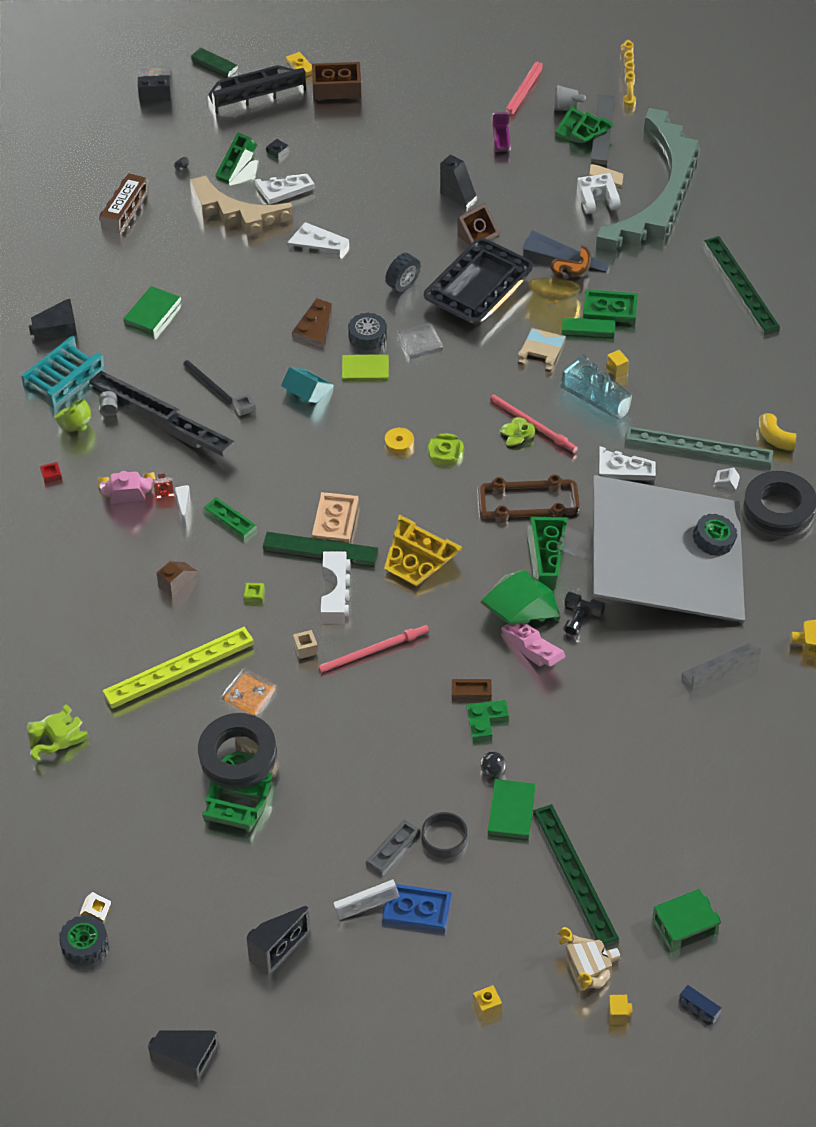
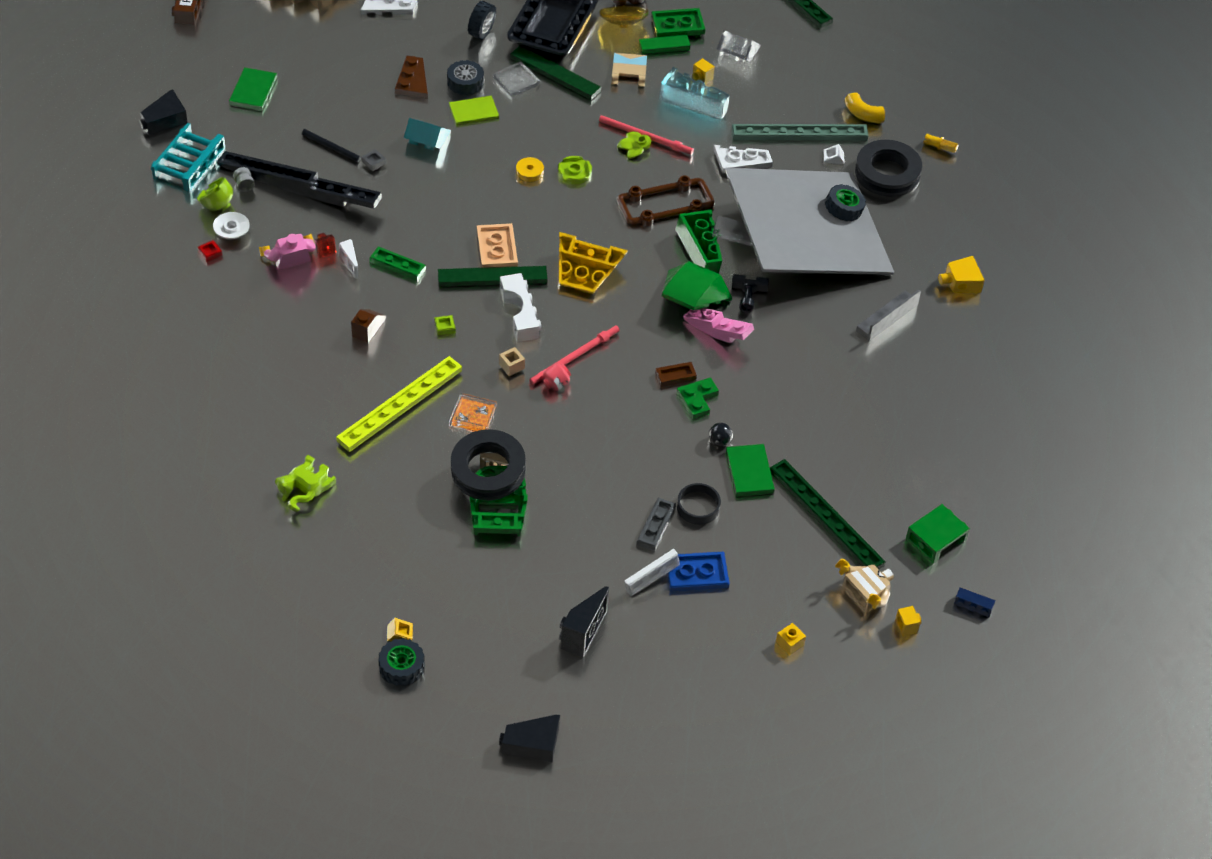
camera: 20 degrees left, 0 degrees up
none -> white dish [213,212,250,239]
none -> dark green tile [510,45,601,100]
none -> coral head [543,363,571,391]
none -> clear slope [717,30,761,63]

